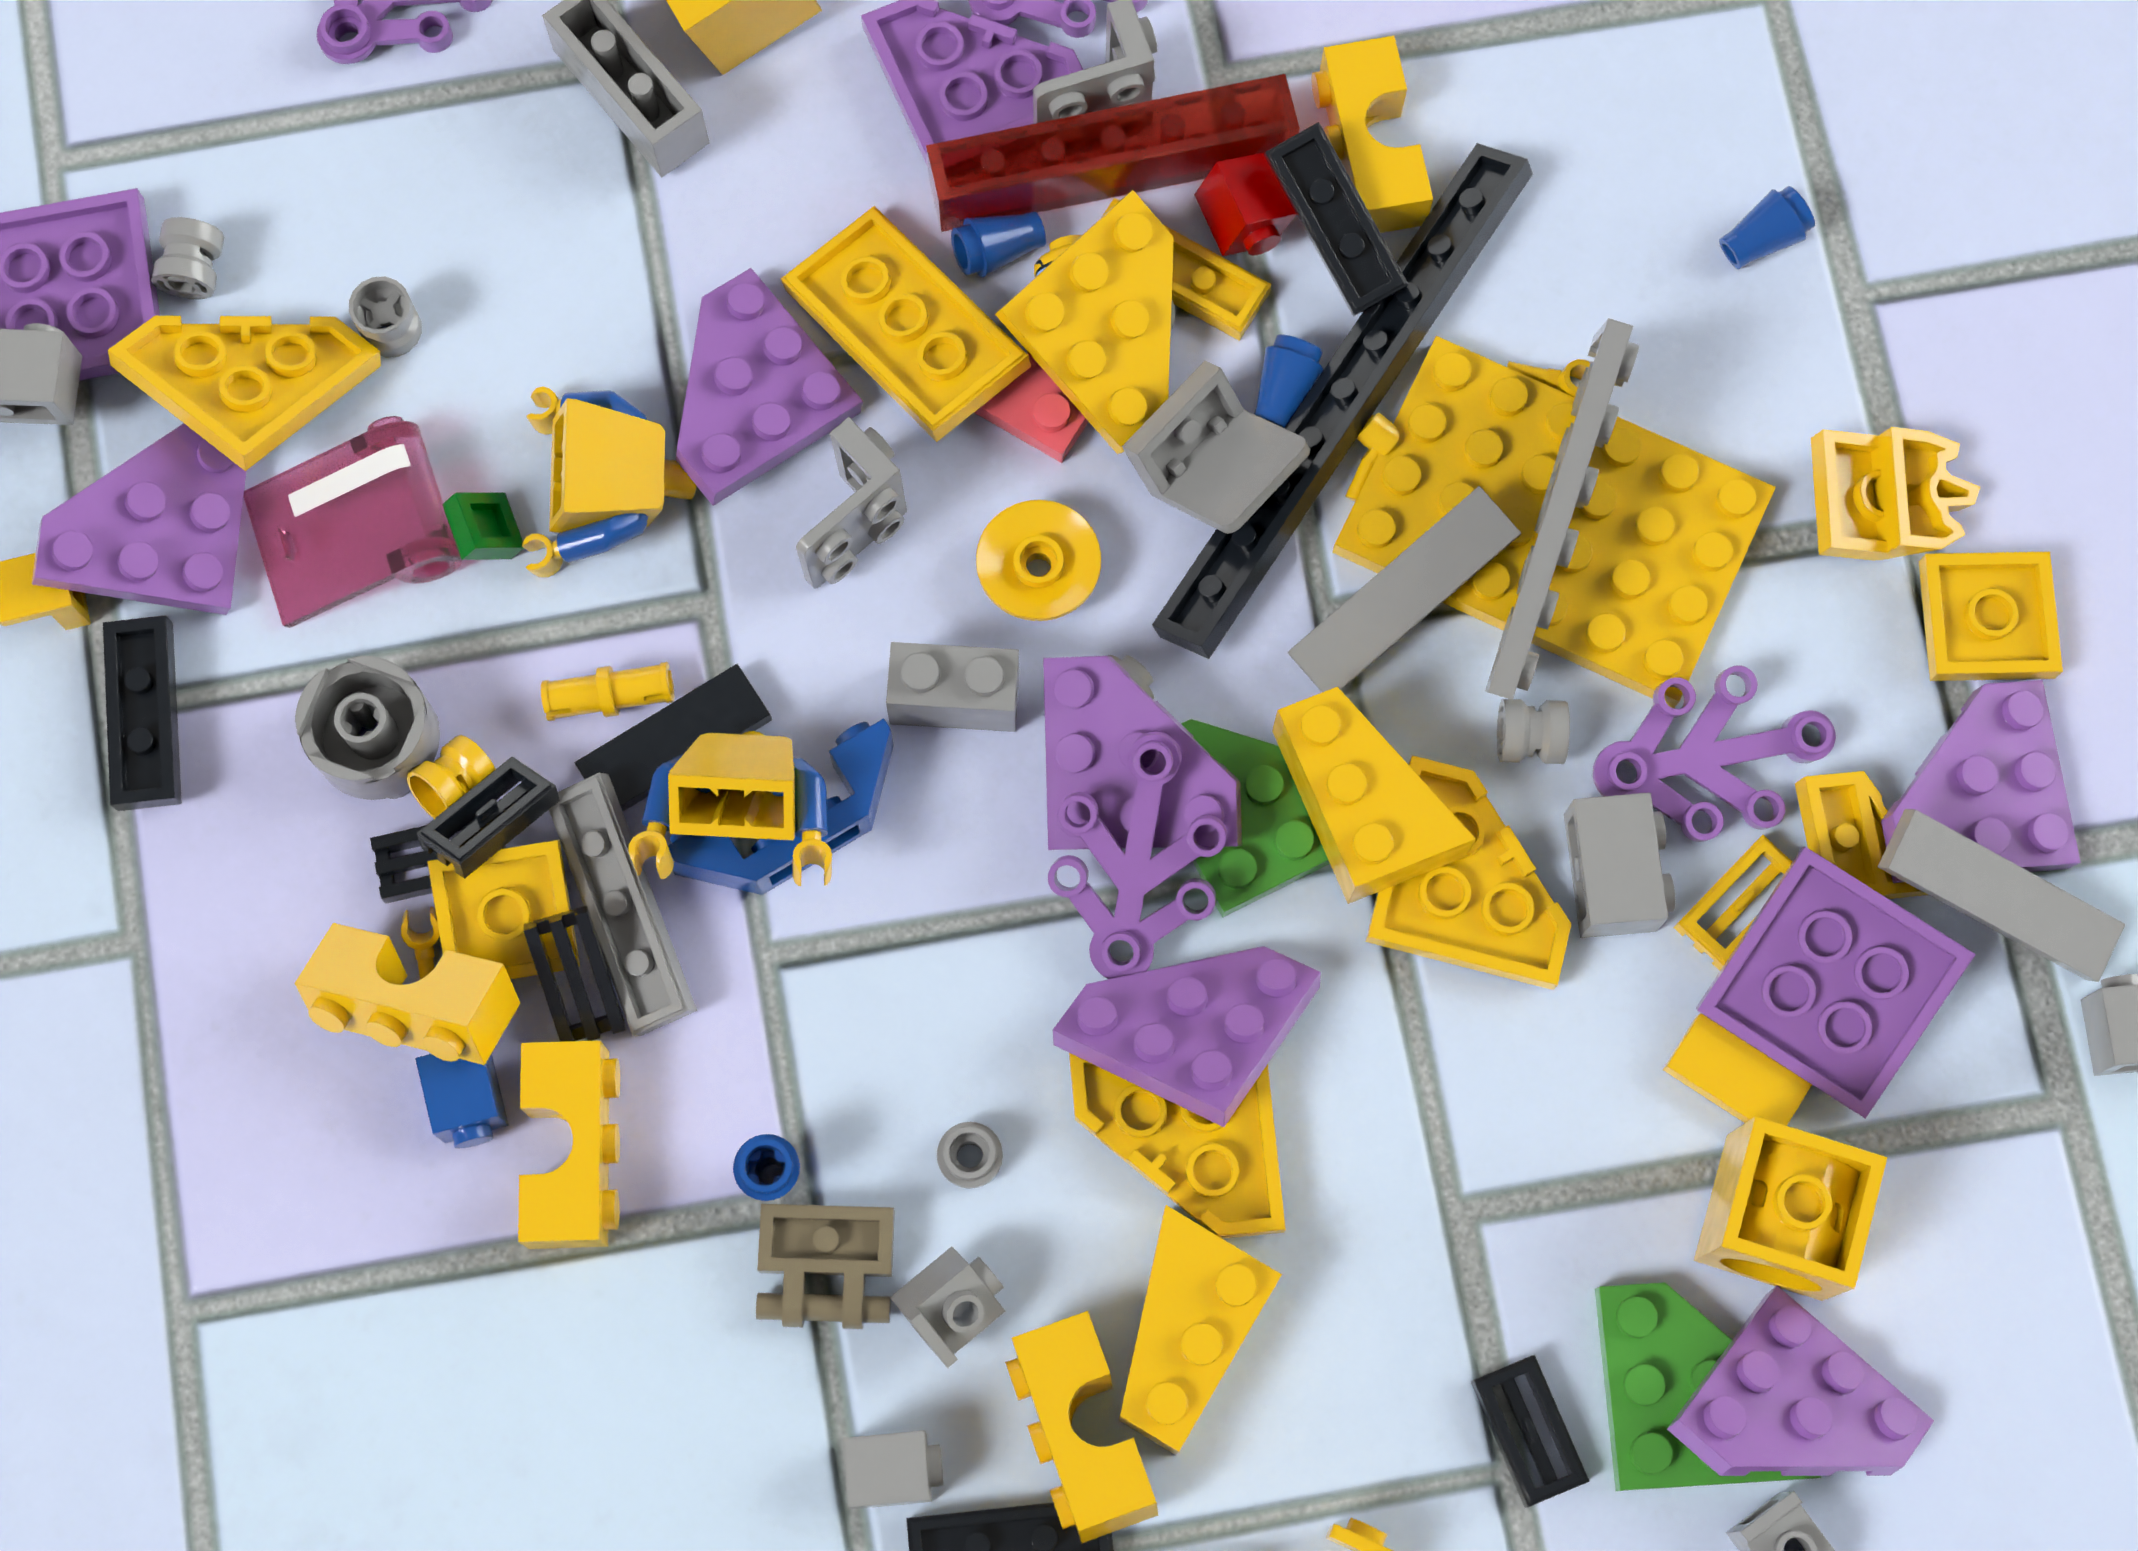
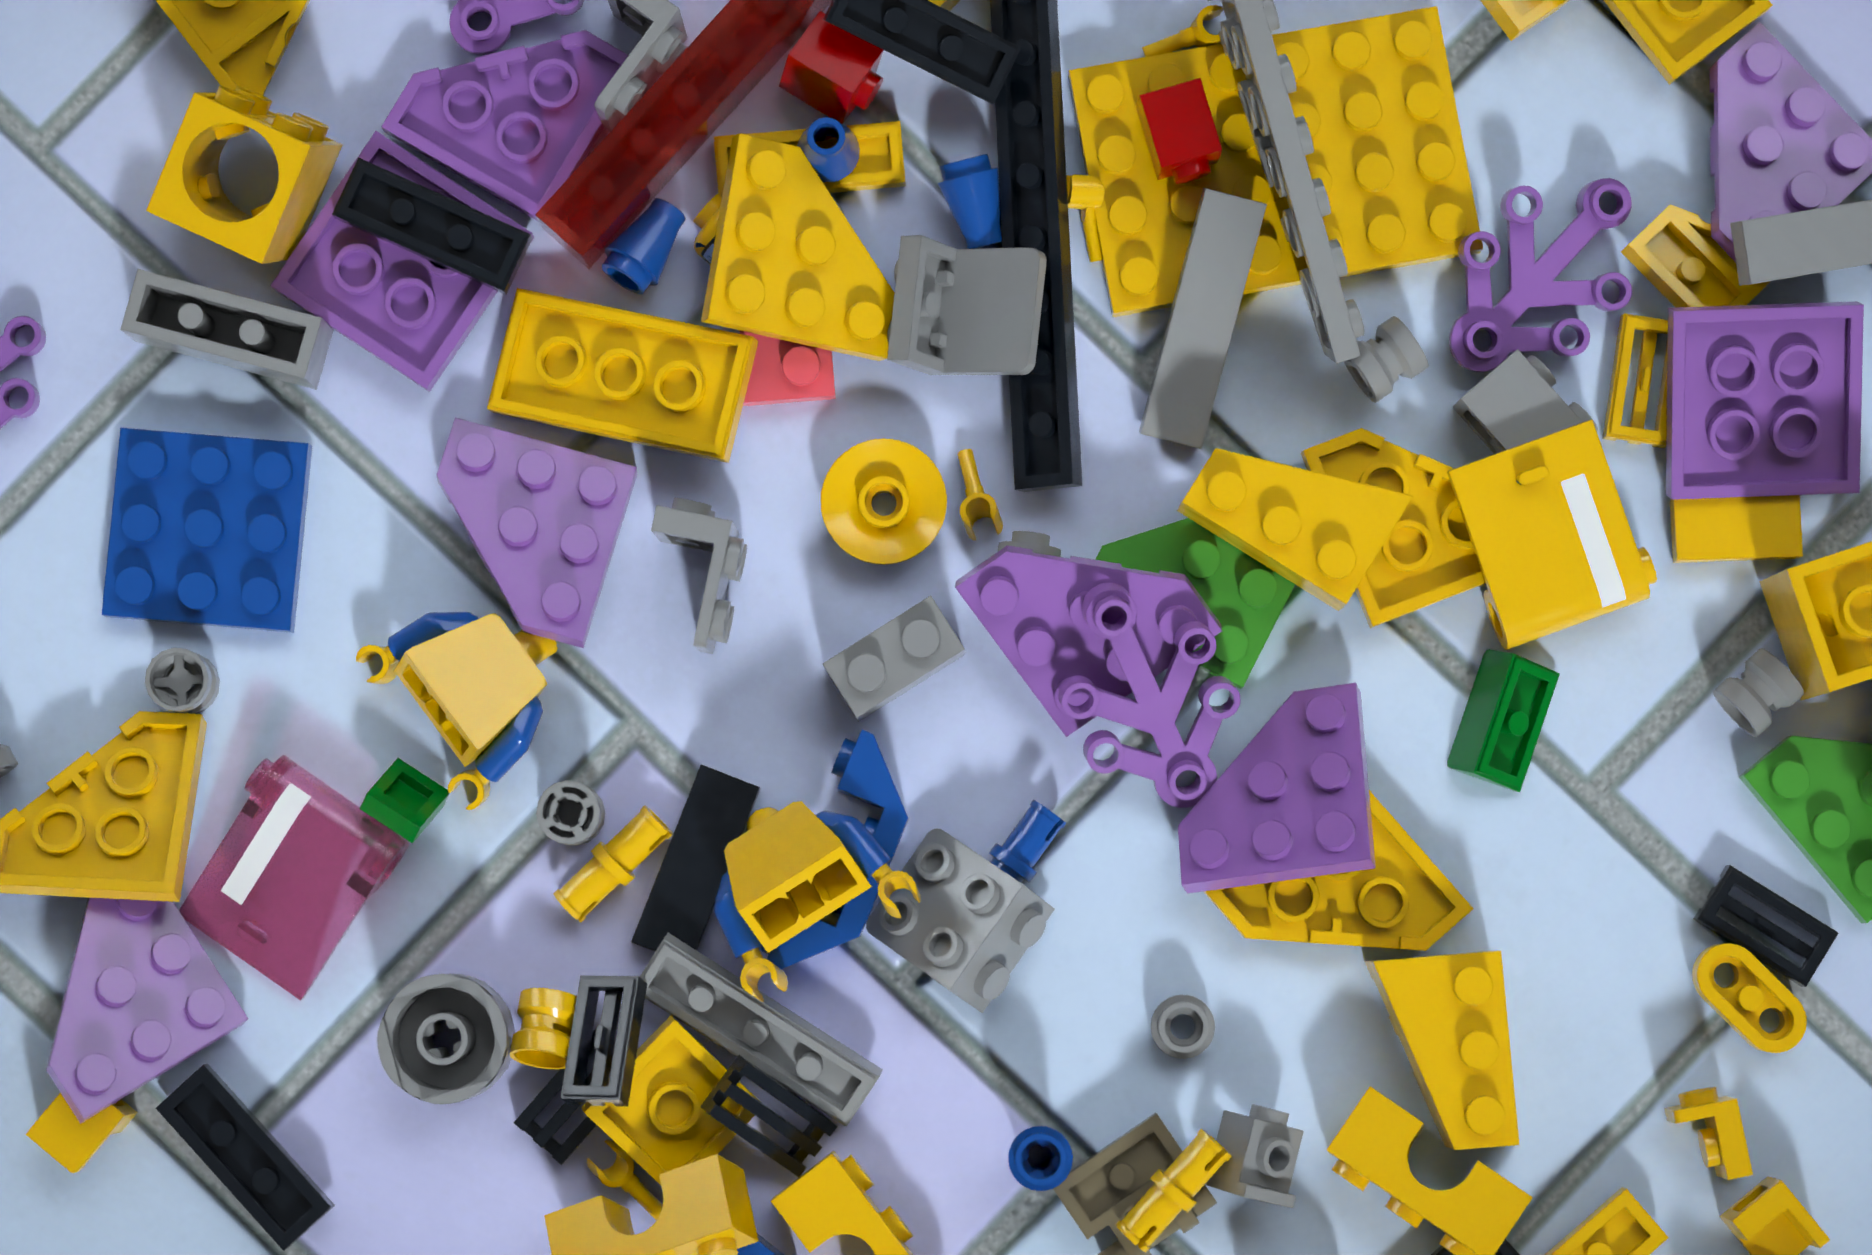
camera: 35 degrees left, 10 degrees up
none -> blue plate [102,428,312,633]
none -> medium lavender plate [270,131,534,392]
none -> black tile [332,157,533,295]
none -> light grey wheel [536,780,605,846]
none -> blue cone [797,117,860,182]
none -> light grey bracket [866,828,1055,1013]
none -> yellow hand [957,449,1003,541]
none -> blue pin [989,799,1067,883]
none -> yellow pin [1116,1128,1232,1253]
none -> red brick [1136,78,1222,184]
none -> yellow door [1447,420,1657,650]
none -> green slope [1447,649,1560,792]
none -> yellow plate [1692,943,1807,1053]
none -> light grey wheel [1713,648,1804,737]

